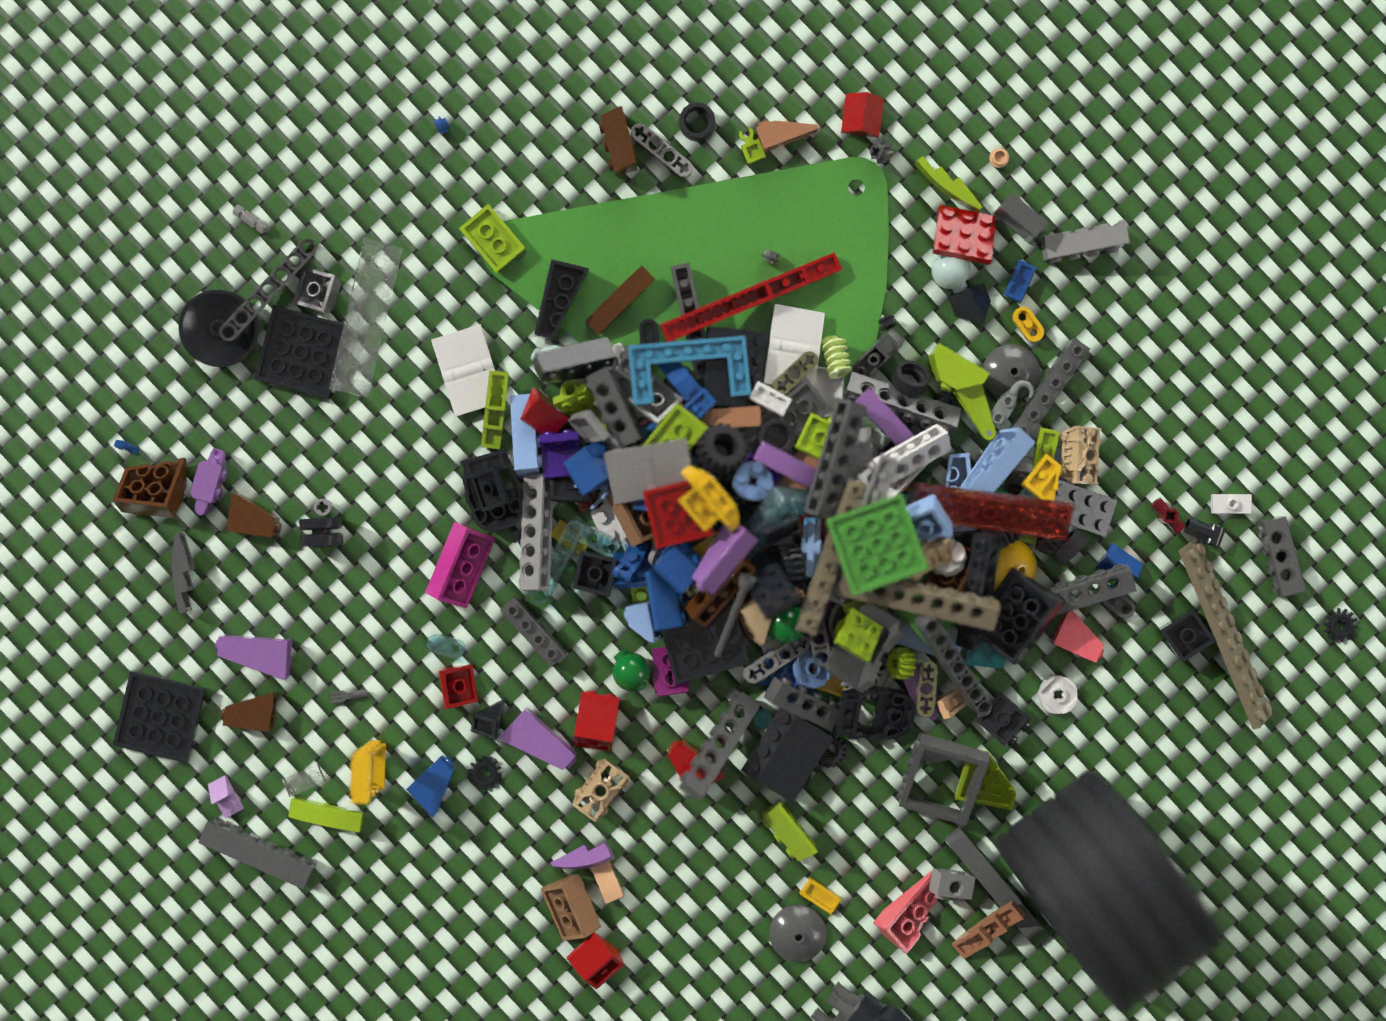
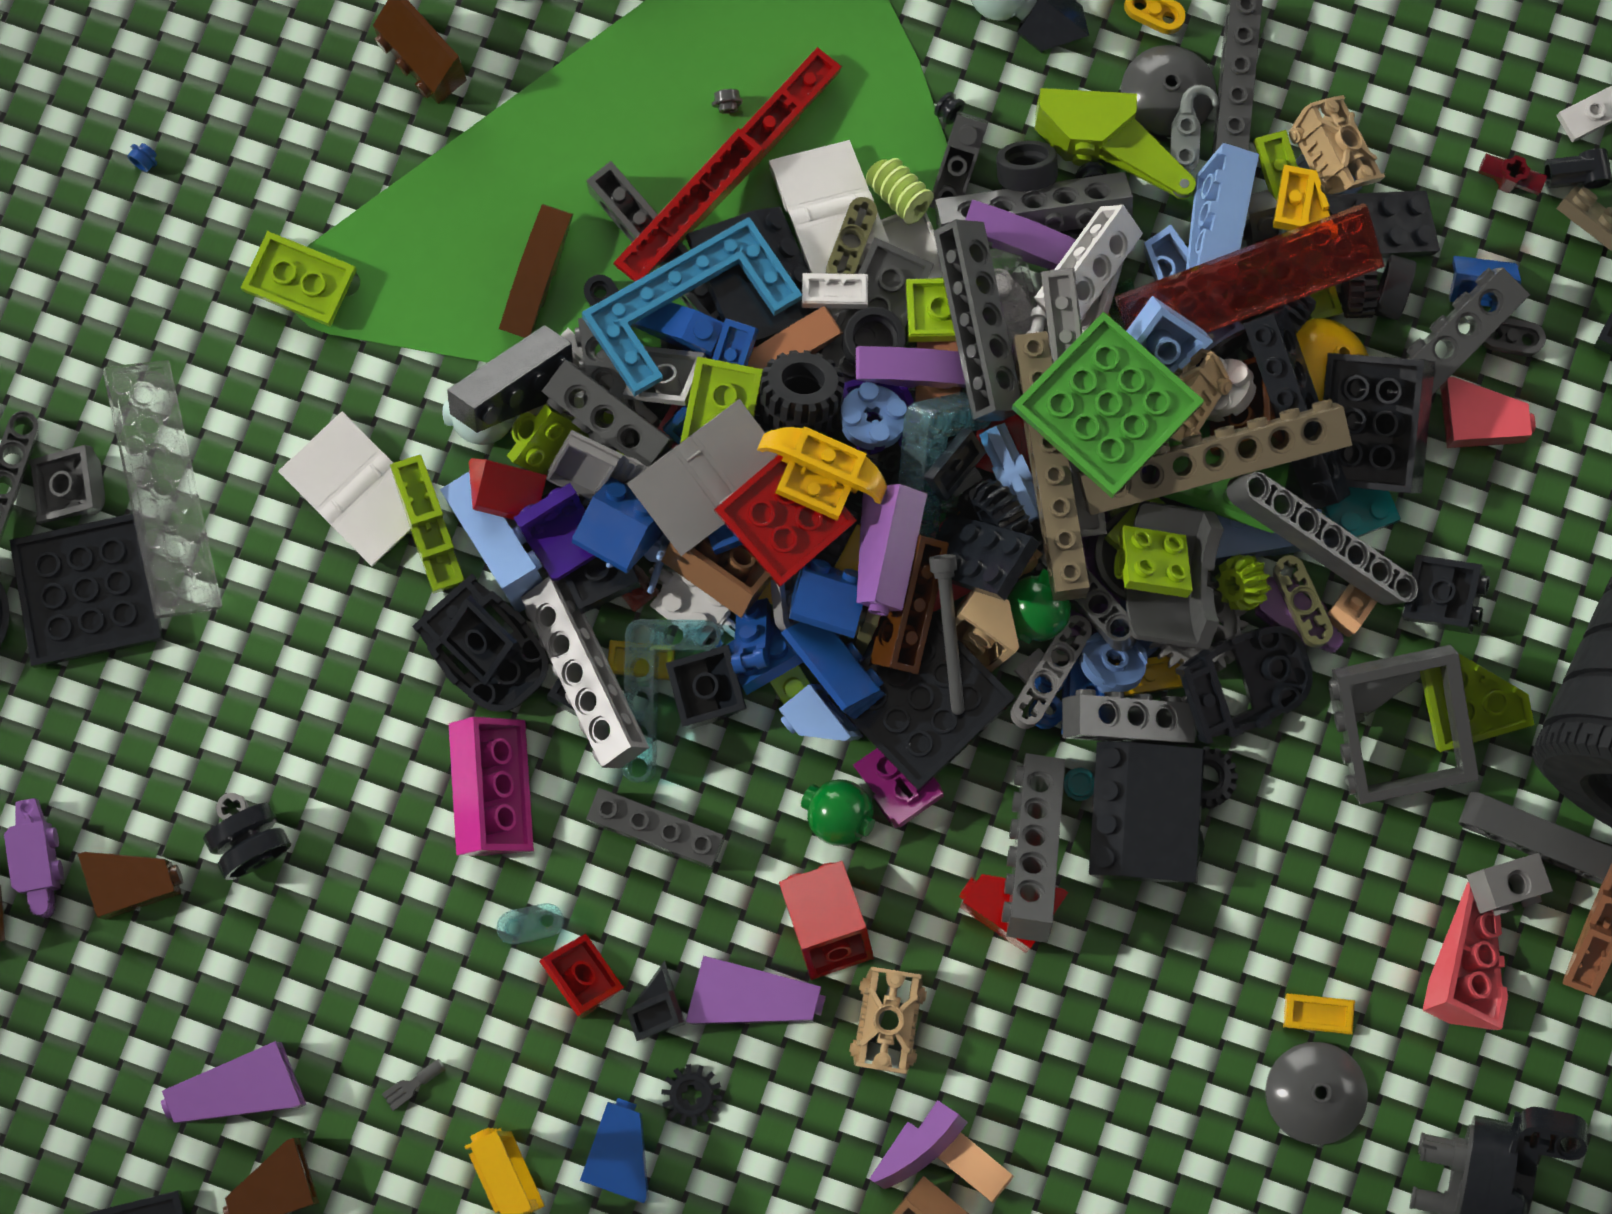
camera: 25 degrees left, 10 degrees down
dark grey slope [172,533,196,614] -> none
black wedge [534,259,589,341] -> none
light grey beam [631,123,693,178] -> none
lime slope [762,799,818,862] -> none
white plate [1038,675,1078,714] -> none

